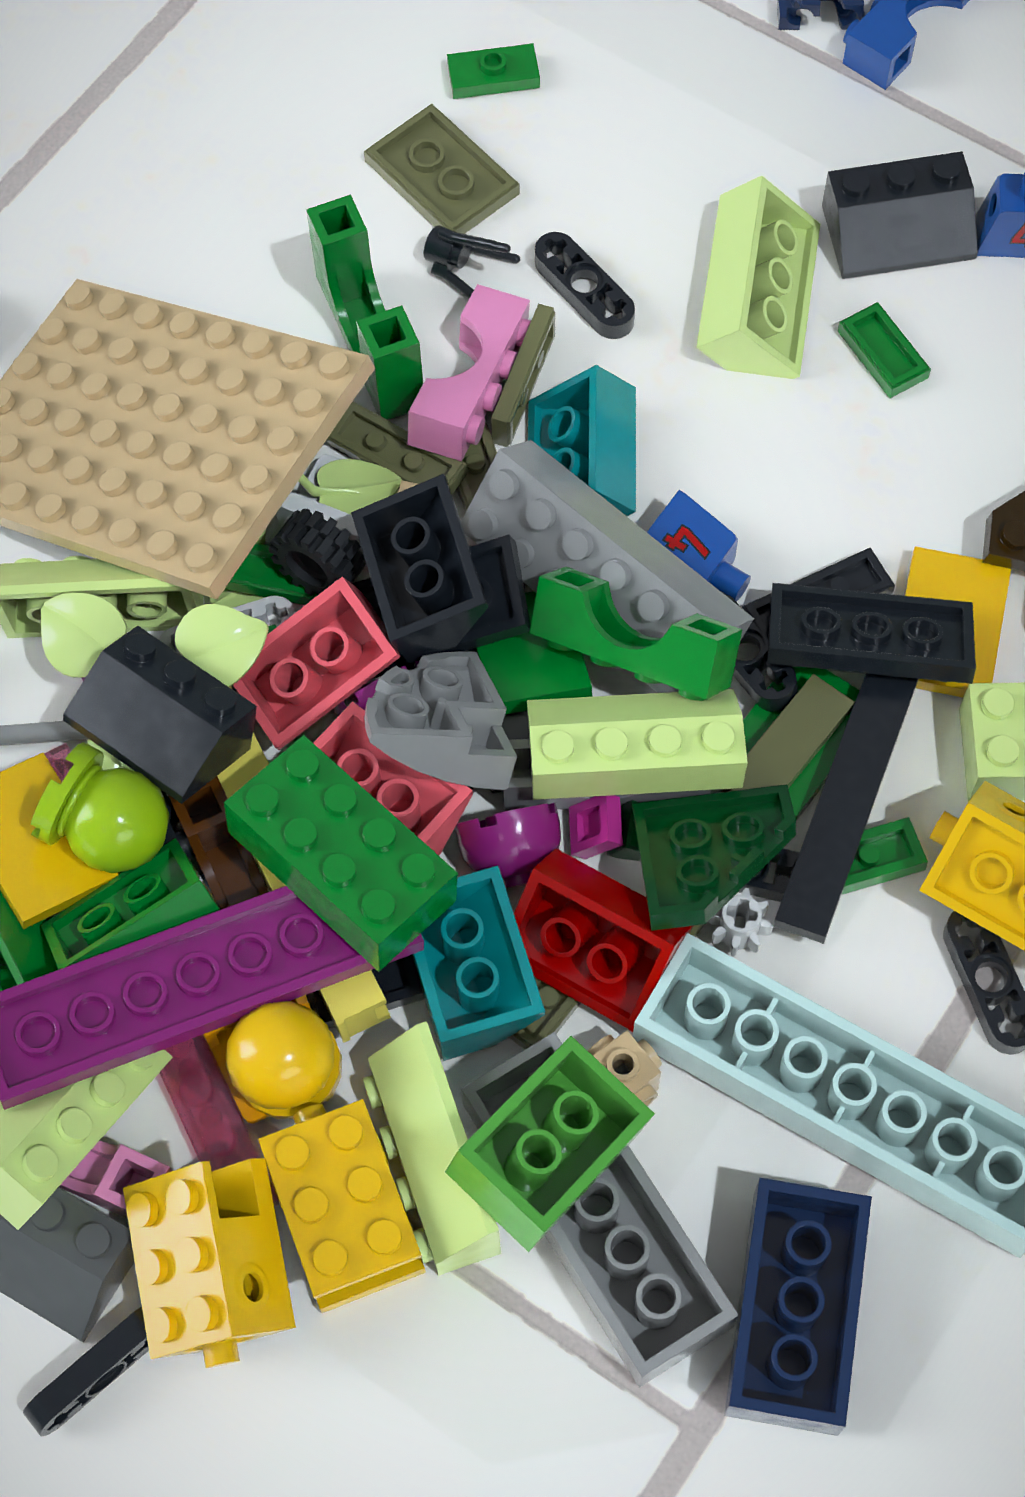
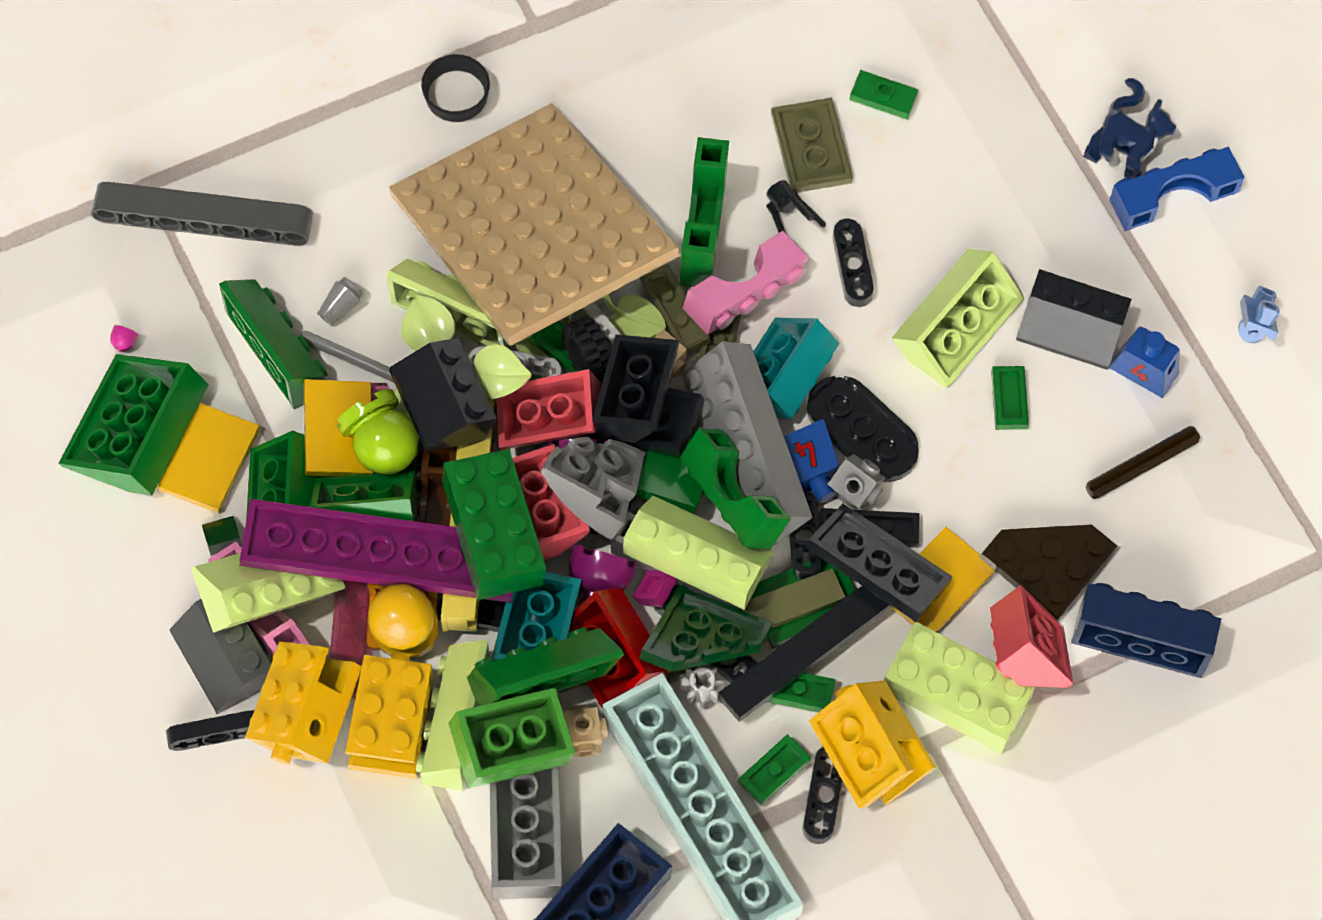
camera: 25 degrees right, 0 degrees up
olive tile [491,303,555,447] -> none
none -> green slope [467,627,624,706]
none -> green plate [738,734,811,807]
none -> black tile [807,376,919,482]
none -> light grey brick [827,454,885,509]

